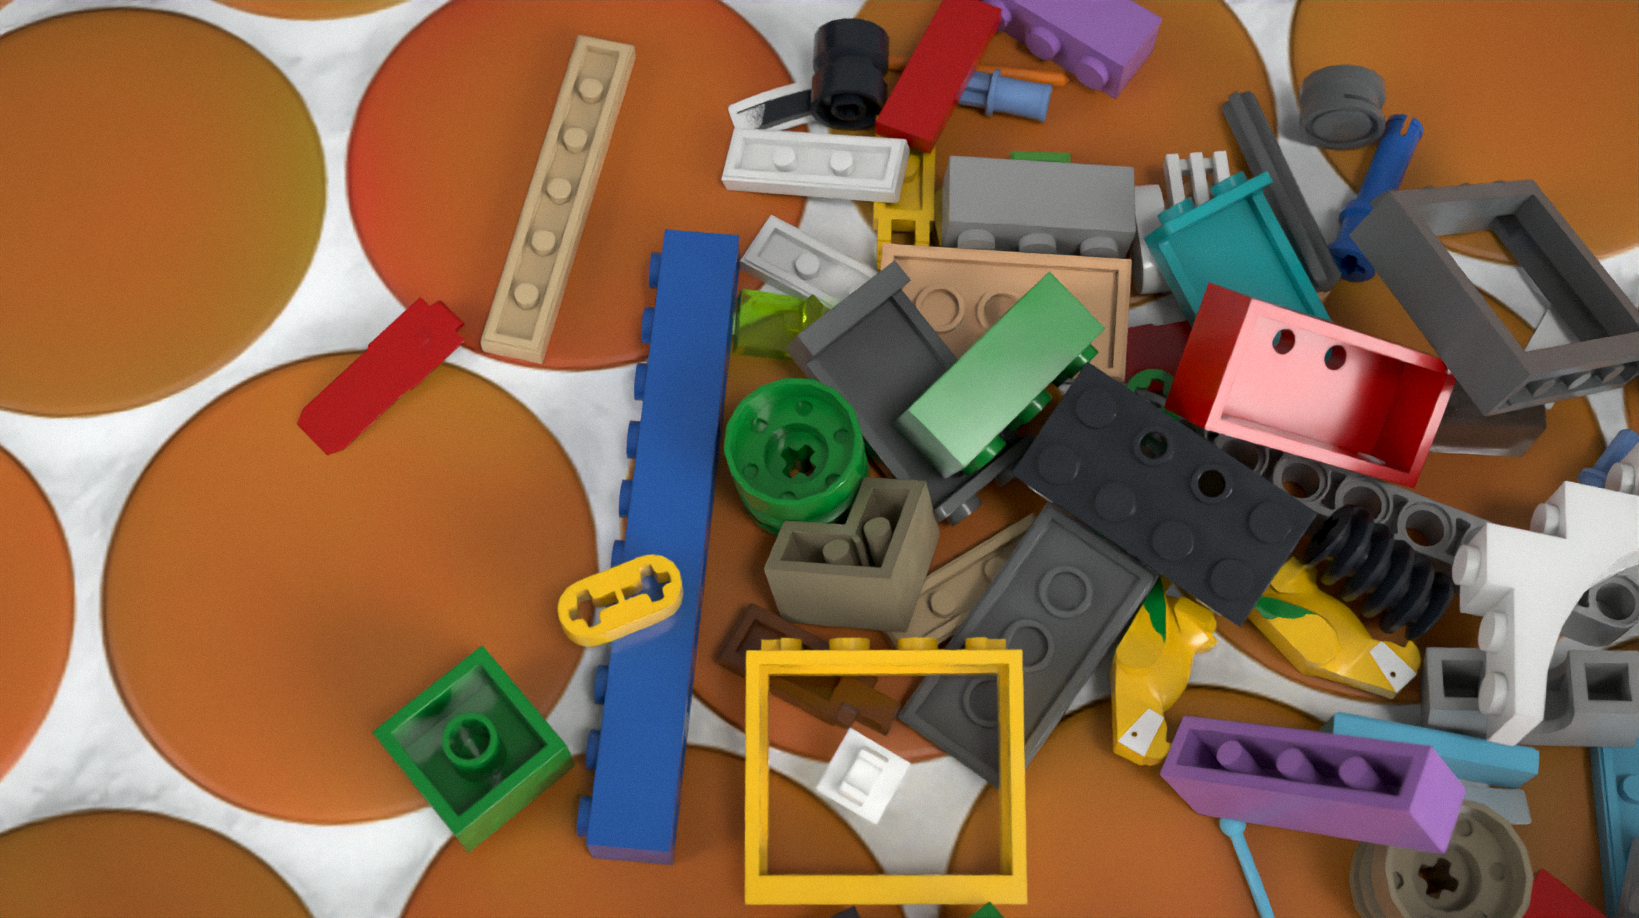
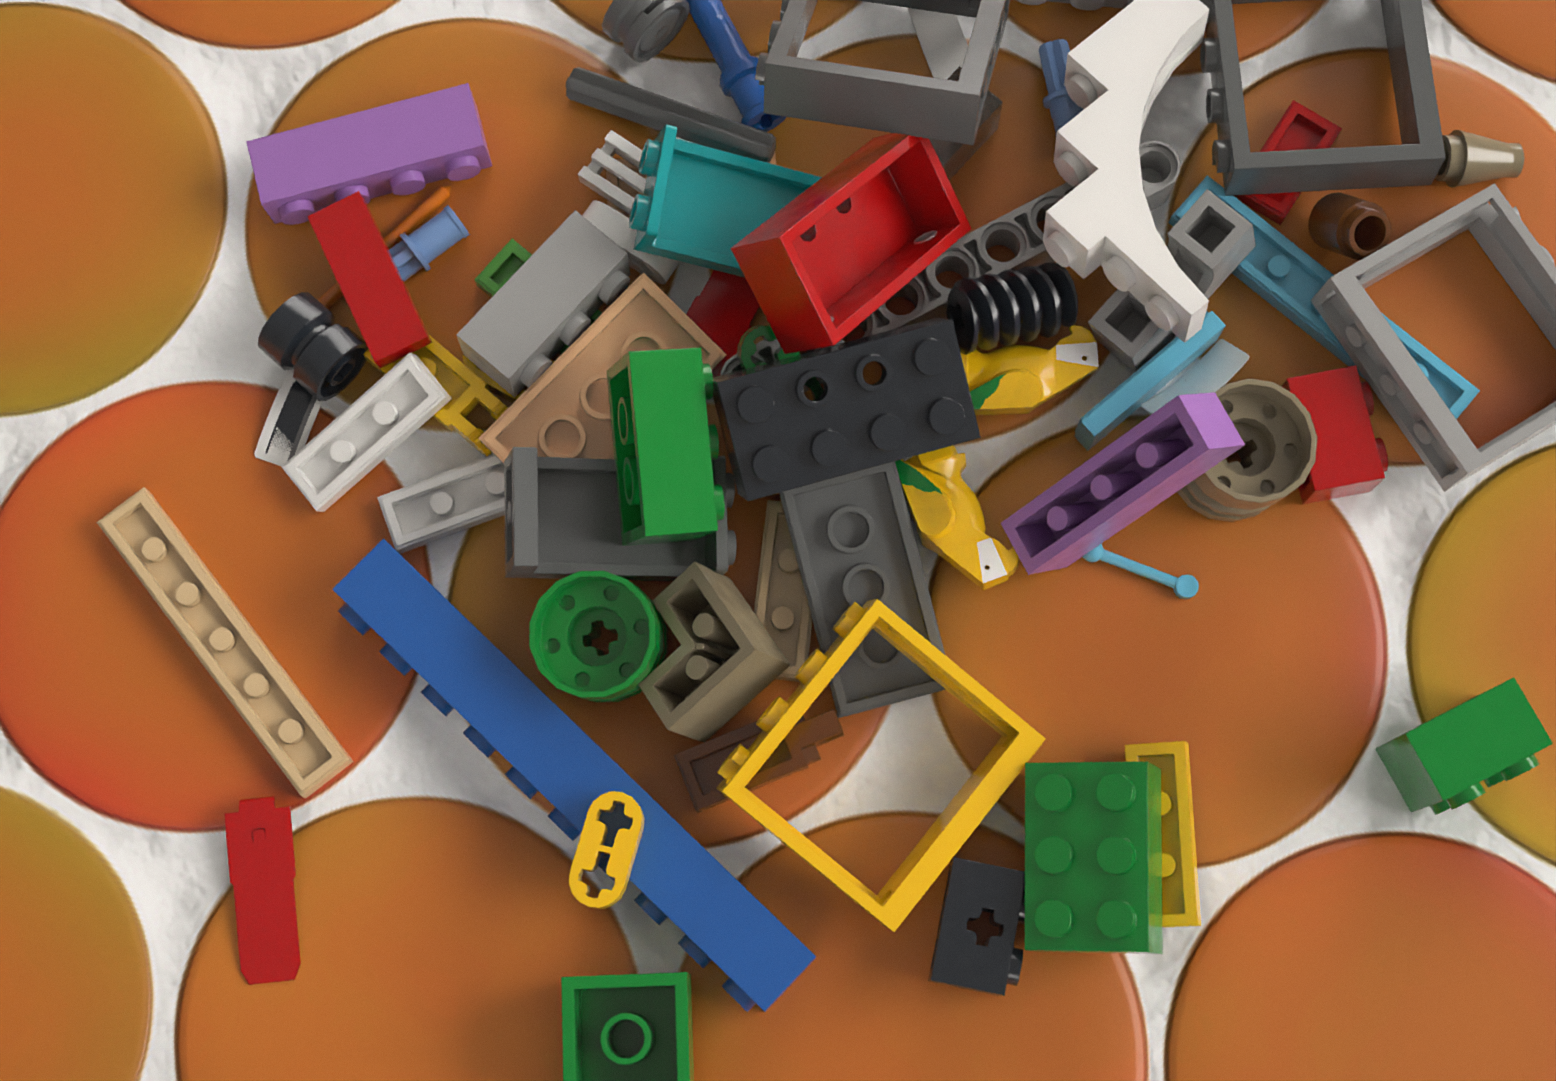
camera: 45 degrees left, 10 degrees up
clear neon green slope [733,288,824,360] -> none
white tile [815,728,911,825] -> none

